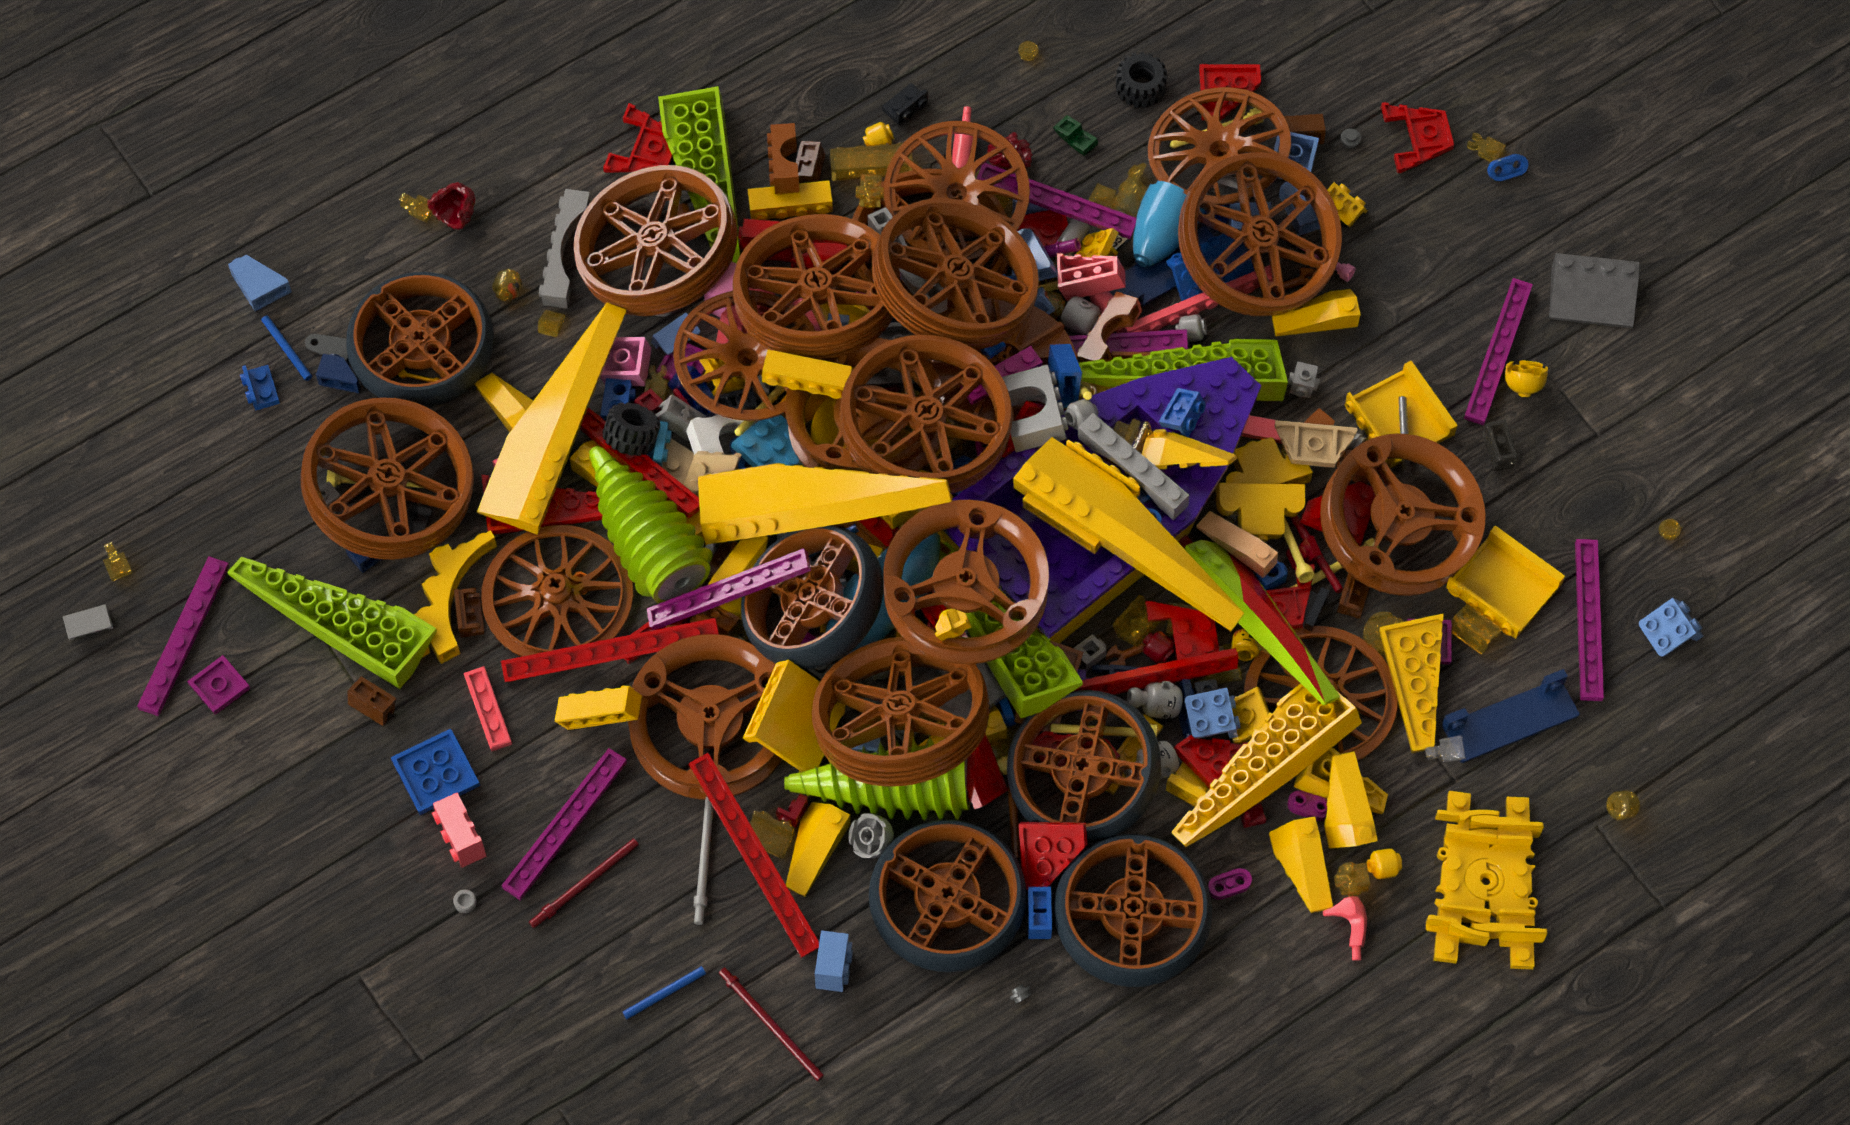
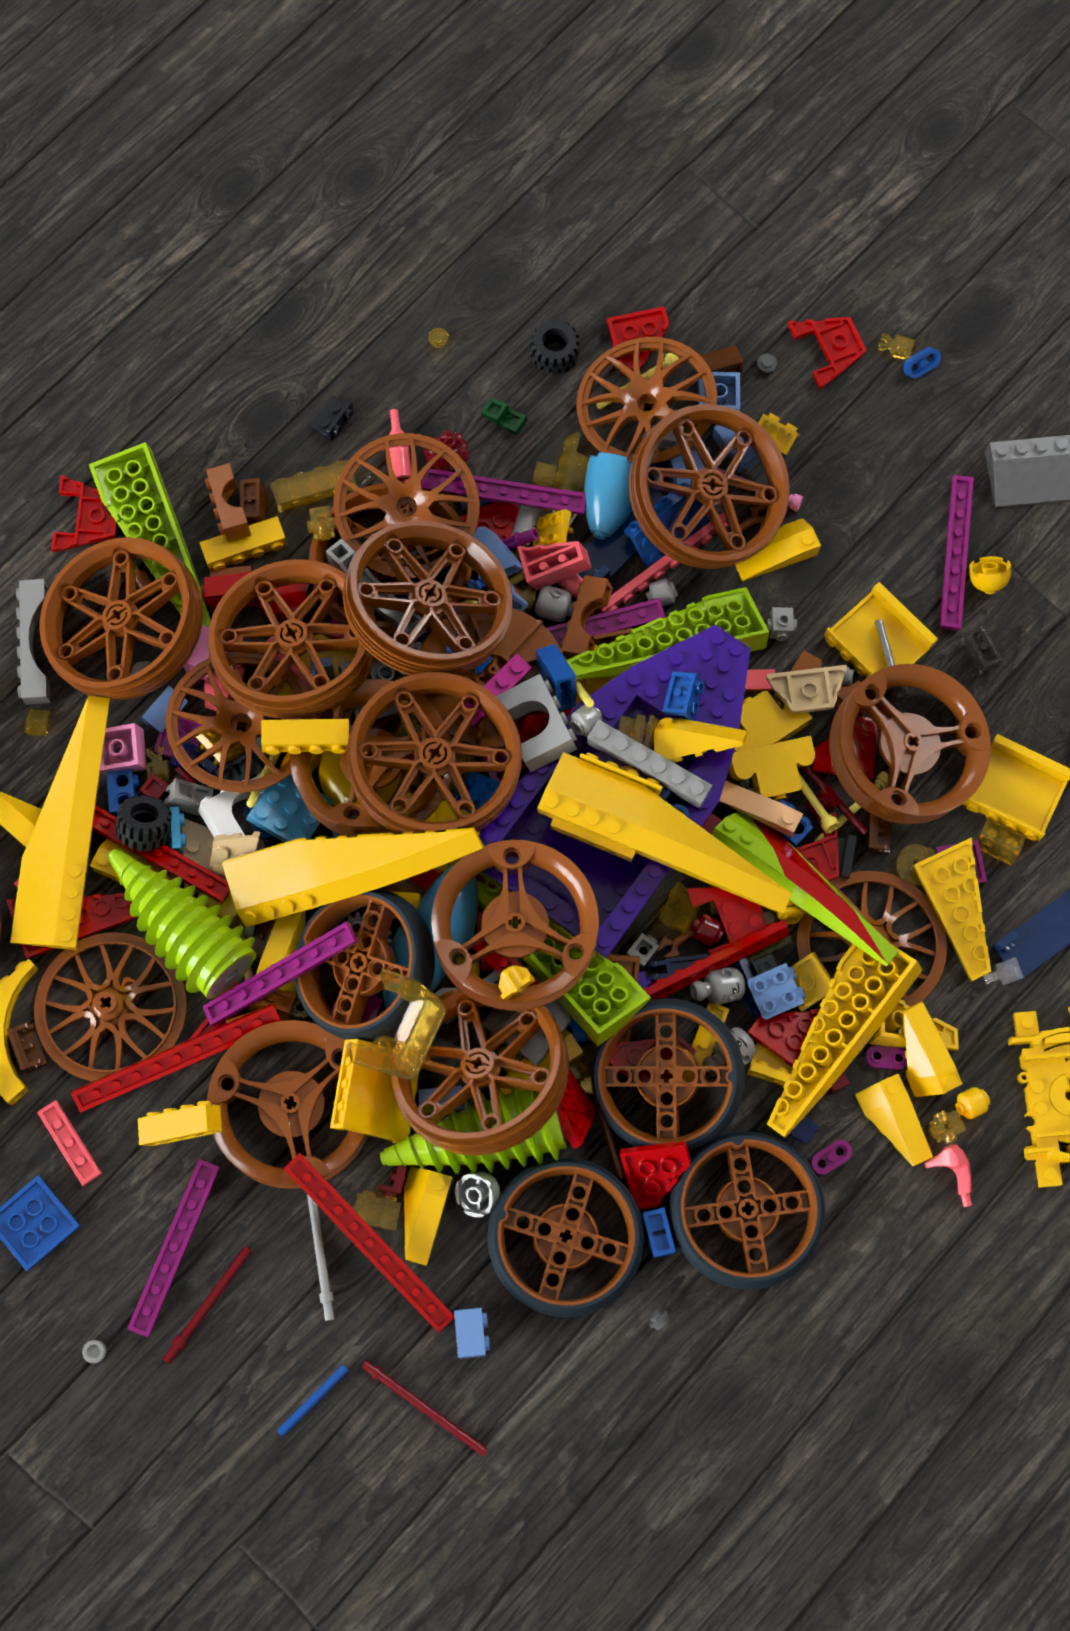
camera: 15 degrees left, 10 degrees up
coral wedge [432,793,487,868] -> none
yellow head [863,122,895,152] -> none
light yellow piece [1051,724,1157,738] -> none
none -> clear yellow windscreen [348,969,446,1079]
none -> clear blue panel [787,1117,819,1146]

